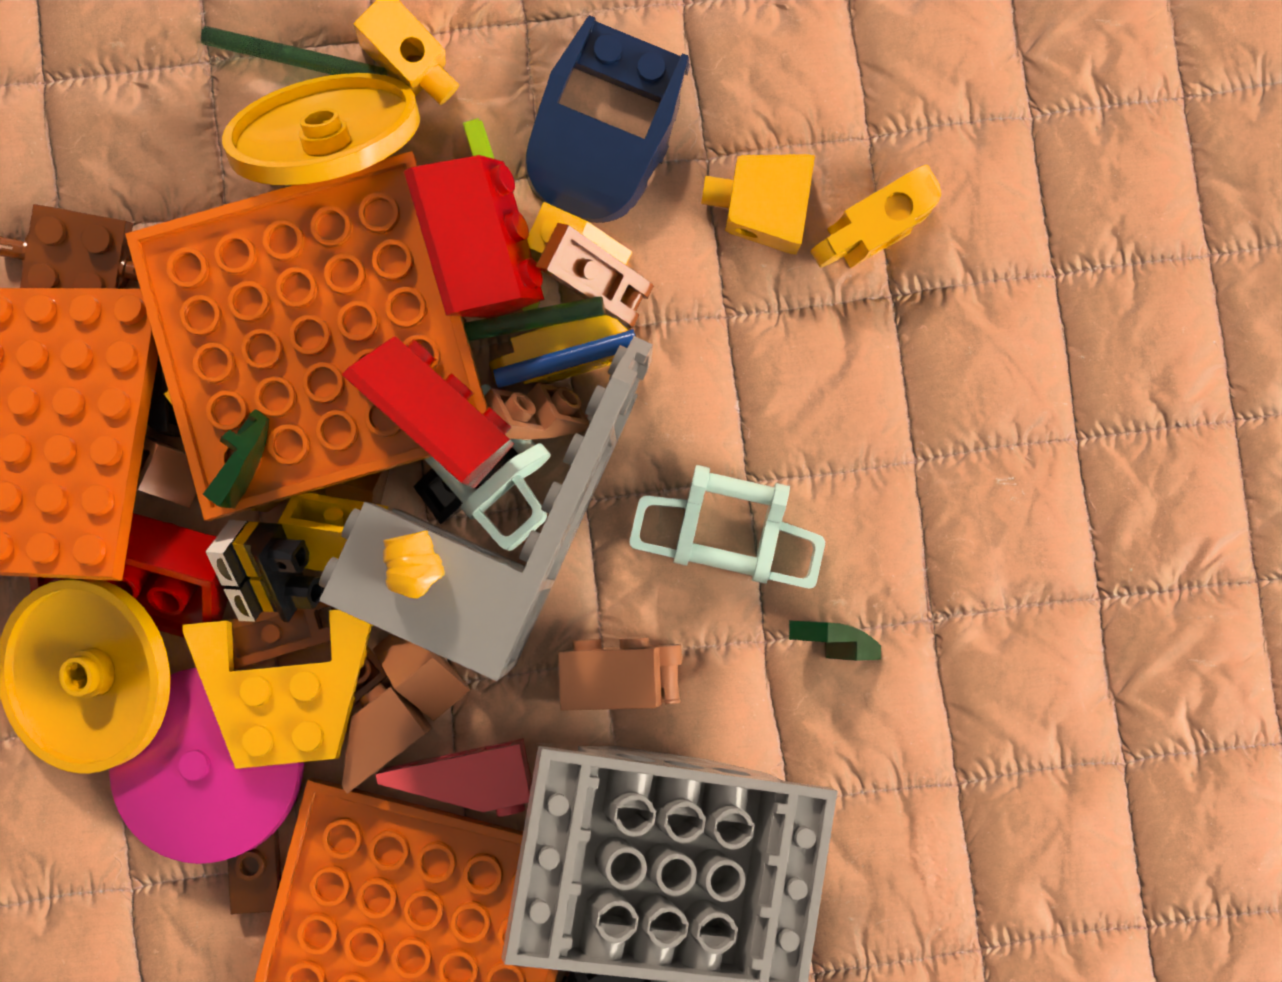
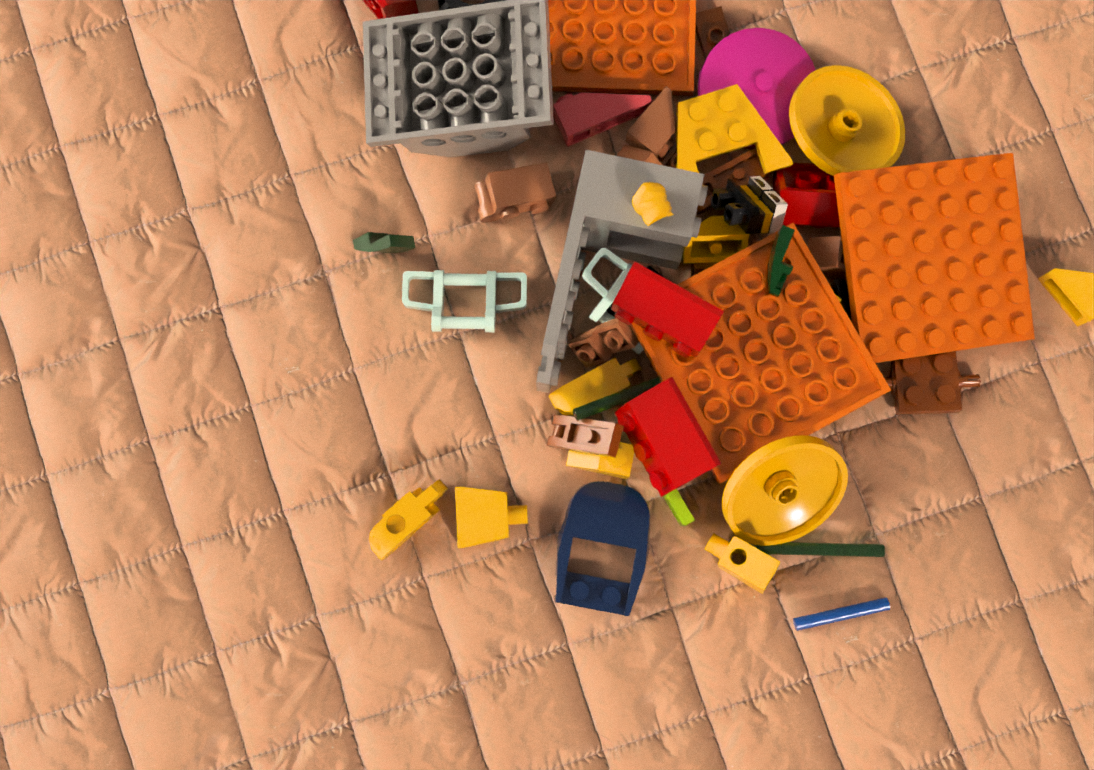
camera: 170 degrees right, 5 degrees down
blue bar [493,329,636,388] -> none

